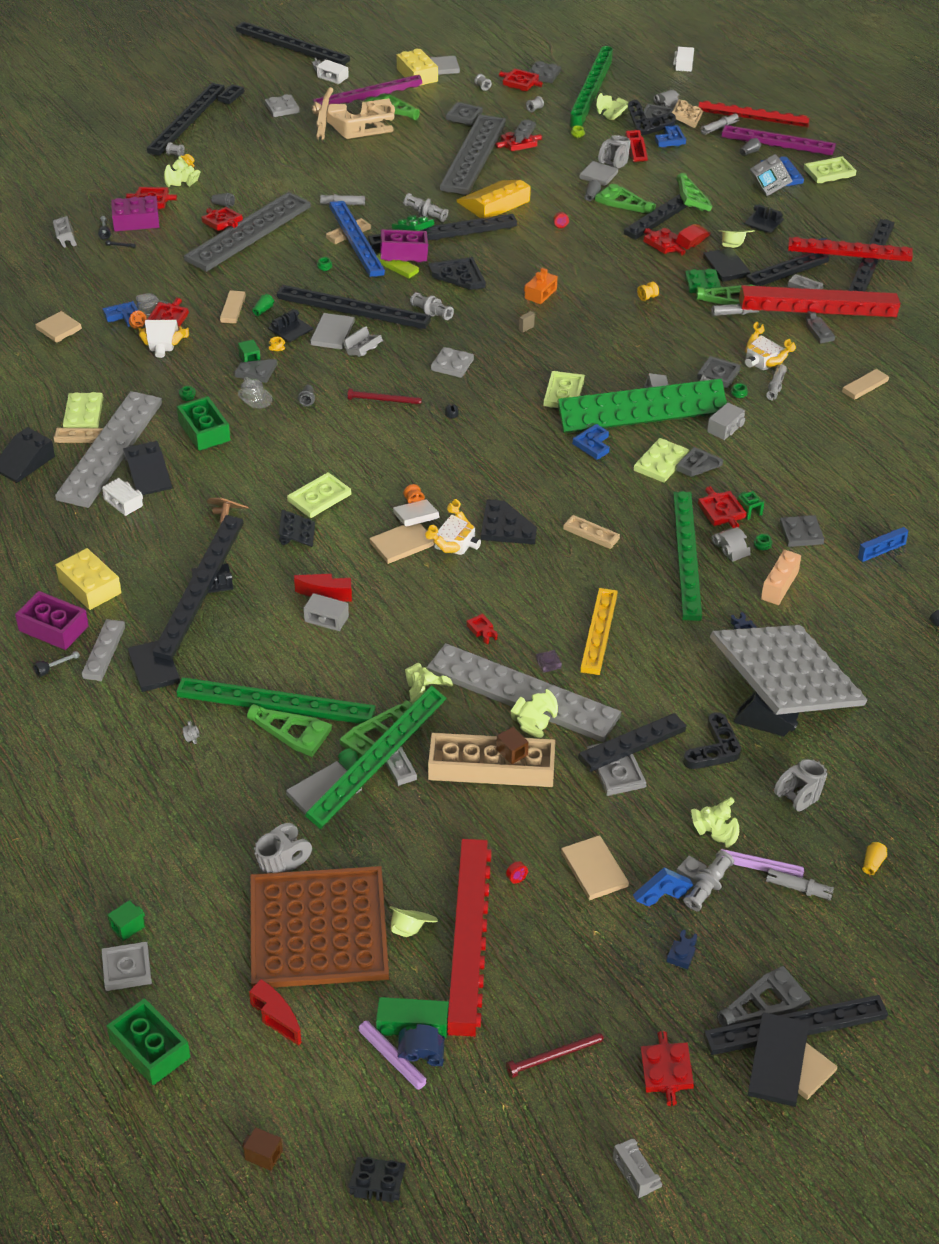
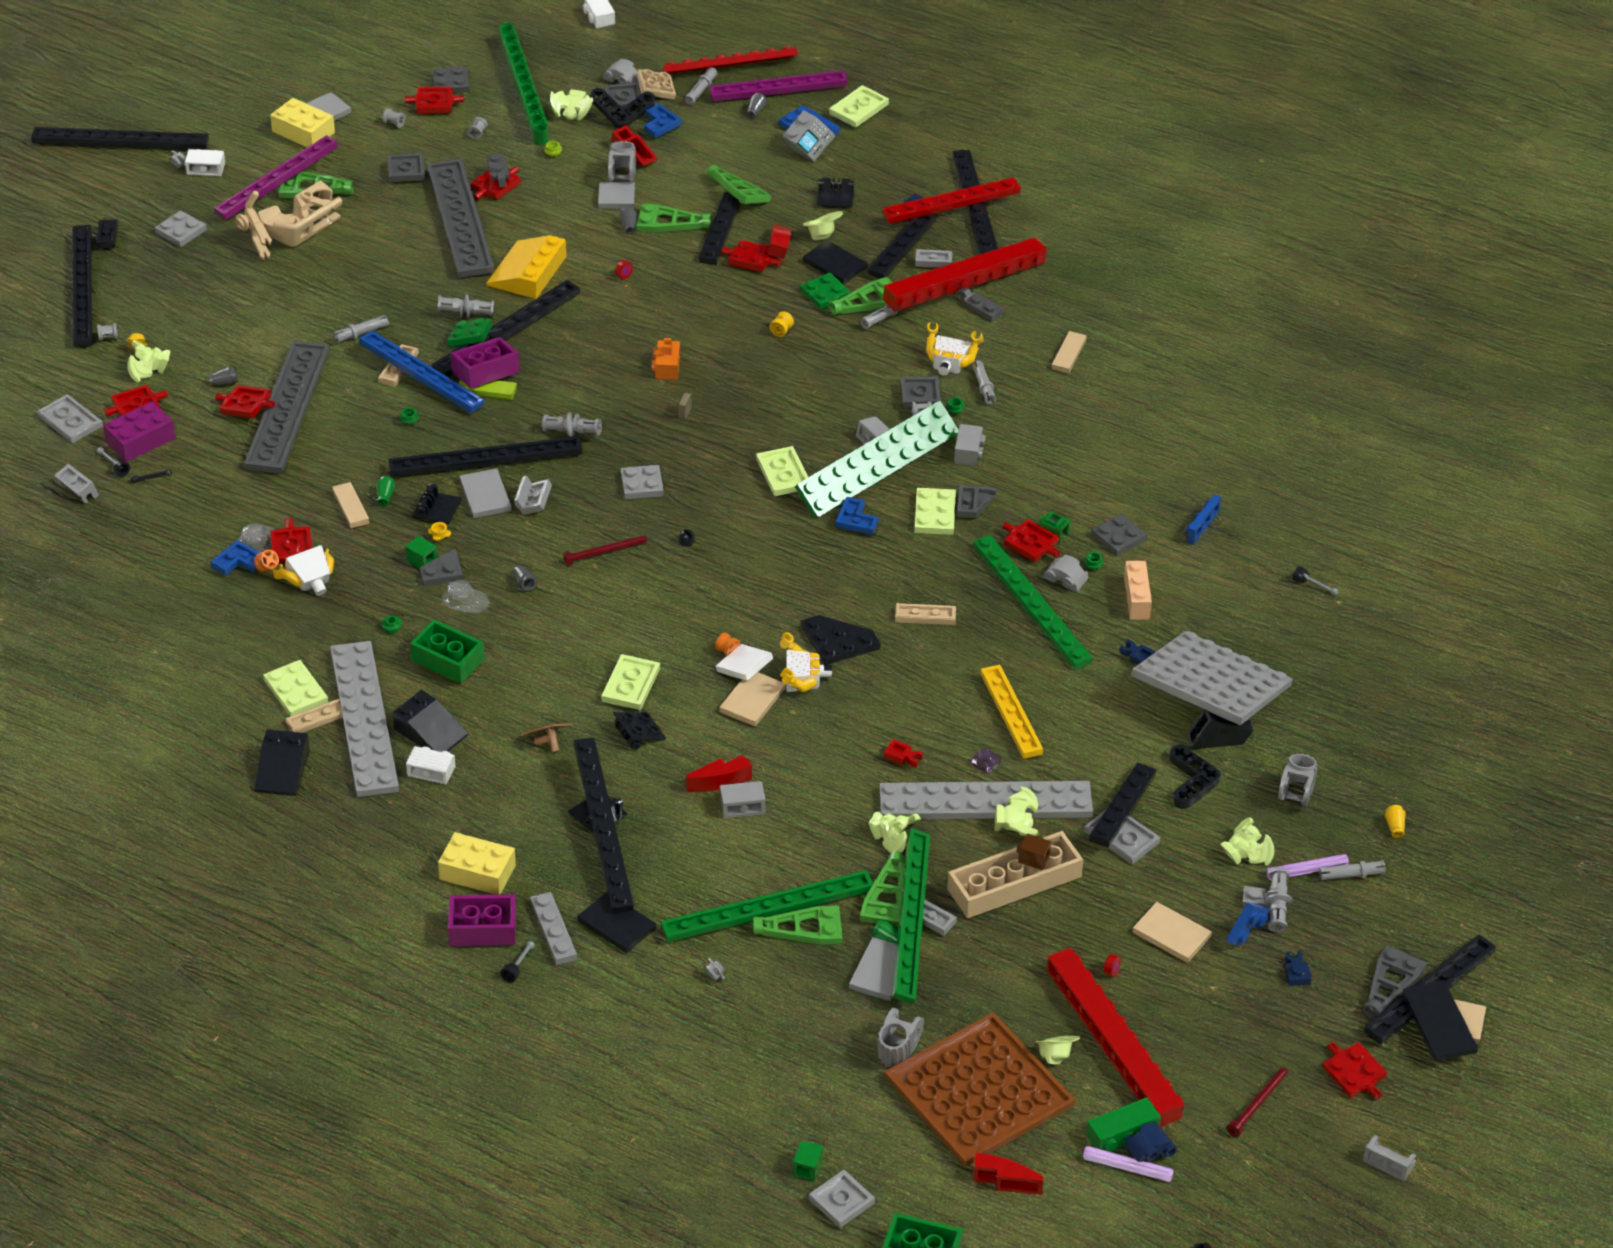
camera: 30 degrees left, 0 degrees up
tan tile [35,311,82,342] -> none
black plate [428,257,486,290] -> none
none -> light grey tile [37,394,103,443]

